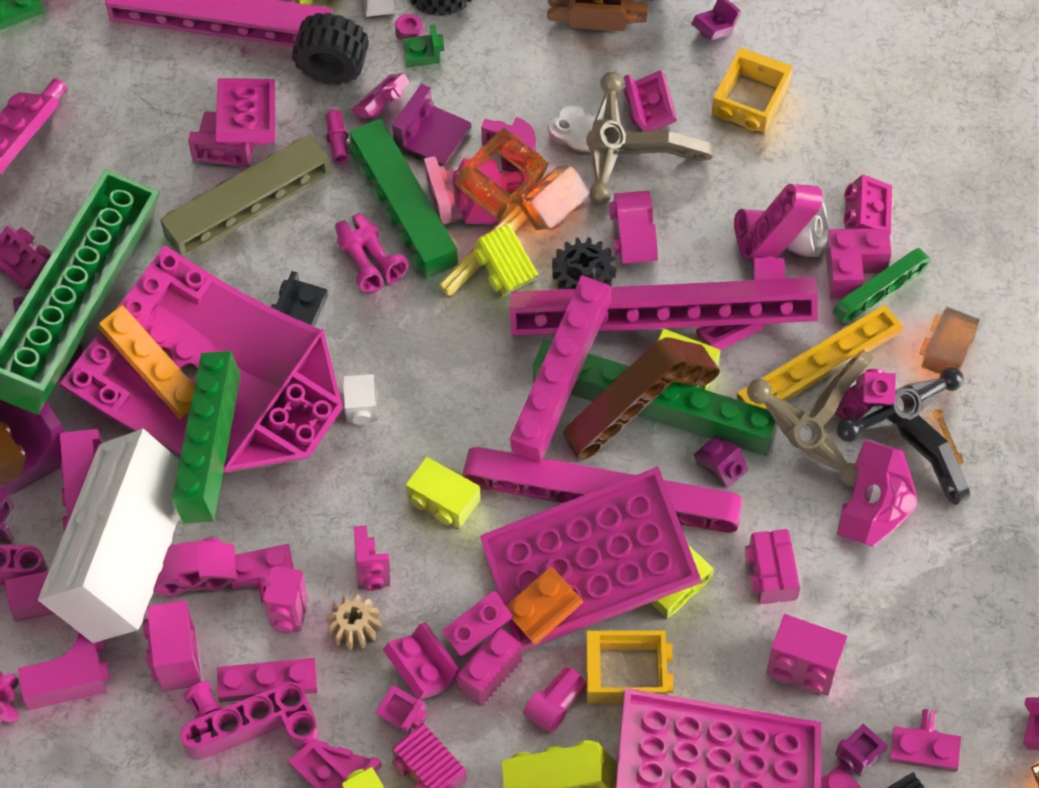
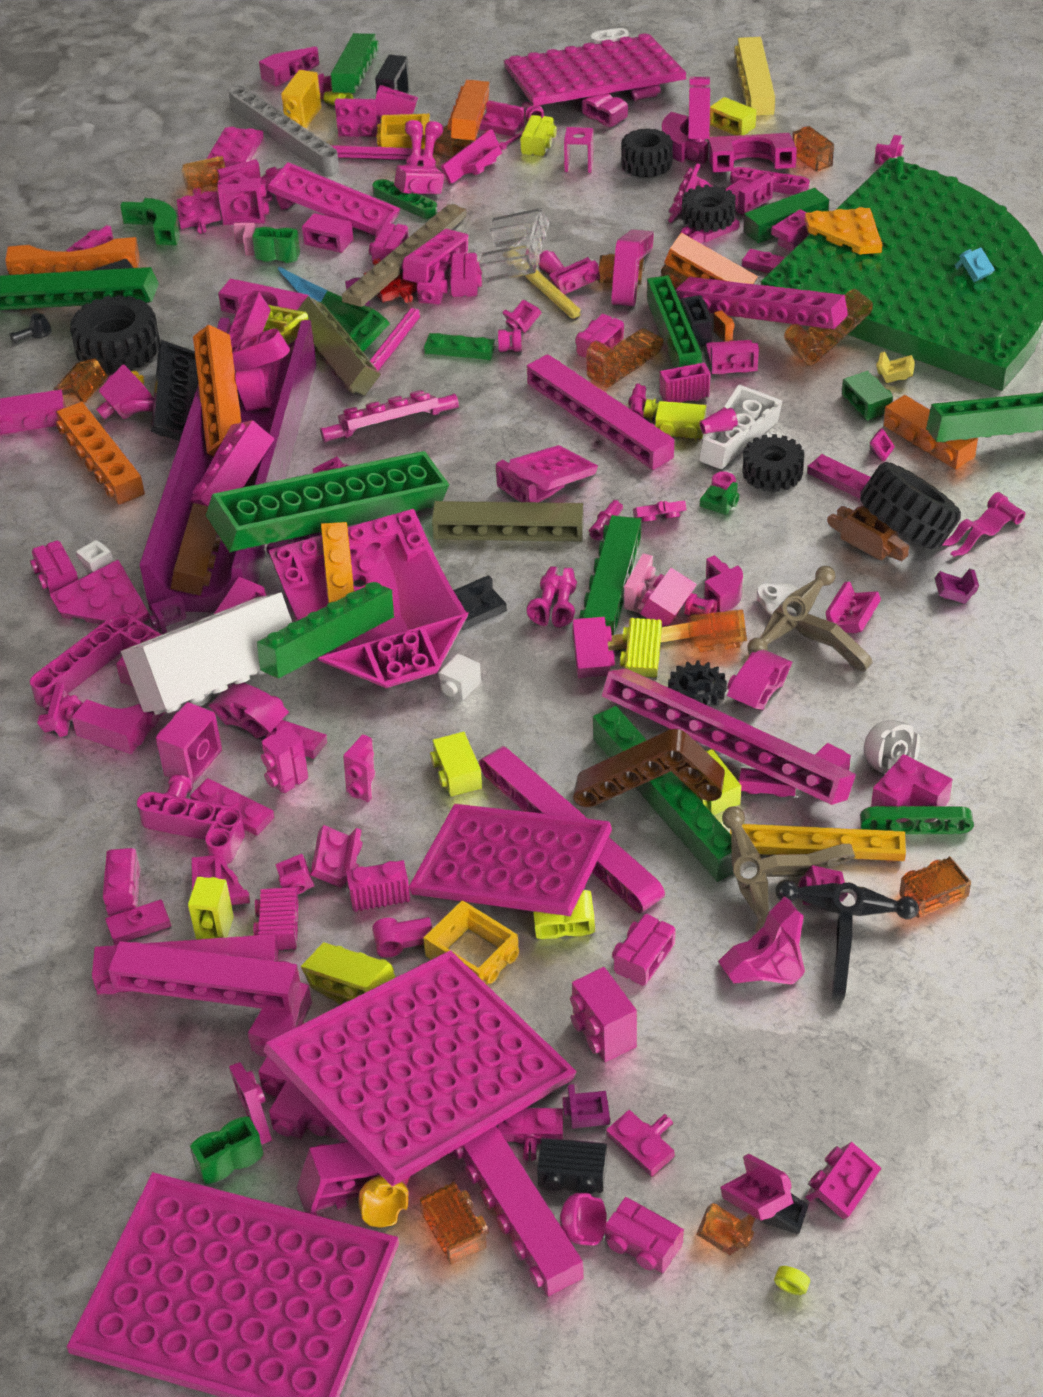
camera: 40 degrees right, 15 degrees down
black tyre [292,13,369,85] -> none
tan gear [326,594,382,651] -> none
magenta bracket [392,84,472,167] -> none
dark pink bracket [442,590,513,656] -> none
clear orange window [454,127,549,221] -> none
orange plate [506,566,584,645] -> none
dark pink brick [510,275,611,462] -> none
magenta bracket [693,436,748,488] -> none
yellow window [711,47,793,134] -> none
dark pink beam [734,184,823,261] -> none
dark pink bracket [843,174,892,235] -> none
dark pink bracket [856,369,896,405] -> none
clear orange hinge [932,409,963,465] -> none
none -> dark pink brick [572,617,615,679]

